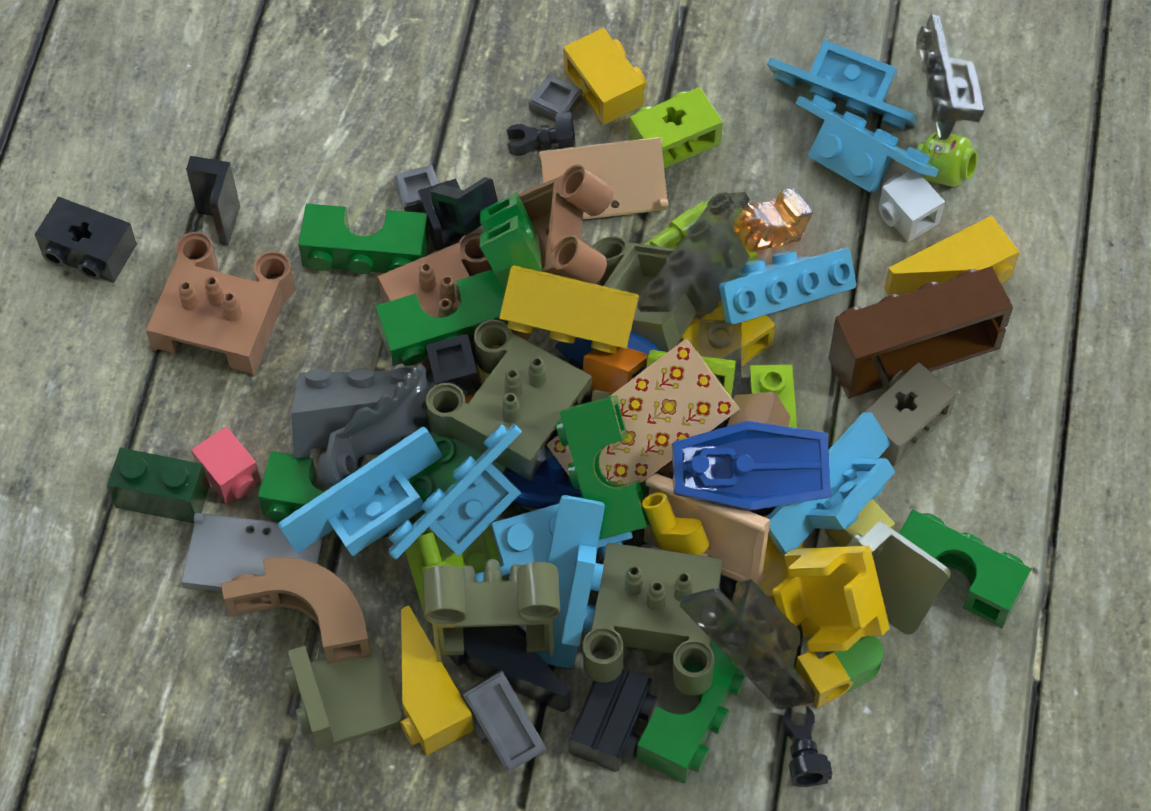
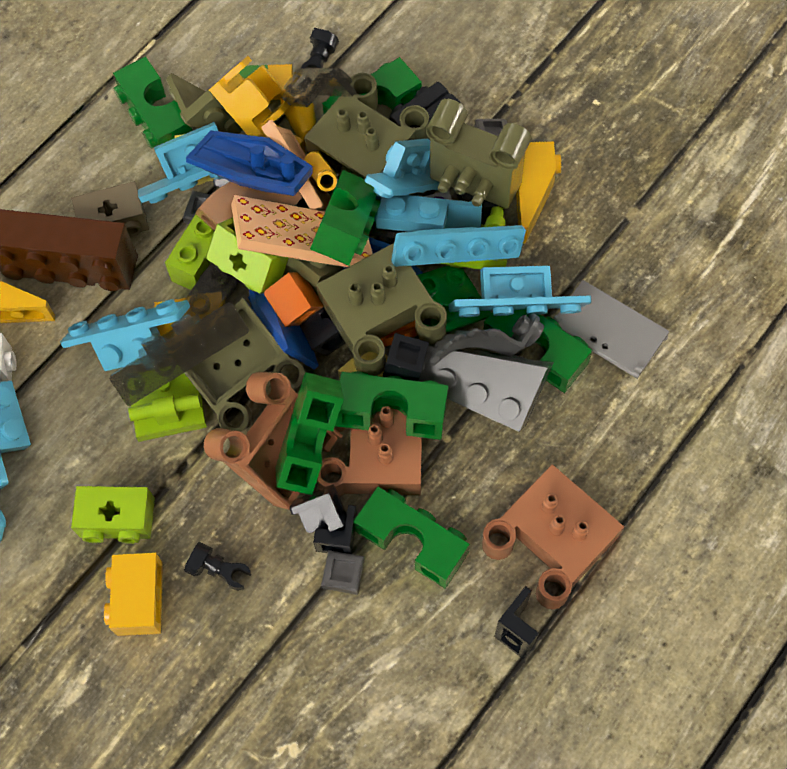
camera: 150 degrees left, 5 degrees up
black brick [34,196,137,283] -> none
dark green brick [107,447,210,523] -> none
coral brick [191,426,261,505] -> none
medium nougat arch [221,557,372,664] -> none
olive bracket [284,643,402,751] -> none
yellow brick [499,265,639,353] -> none
flat silver tile [529,74,582,122] -> none
light nougat door [538,137,668,220] -> none
clear orange leg [727,188,813,252] -> none

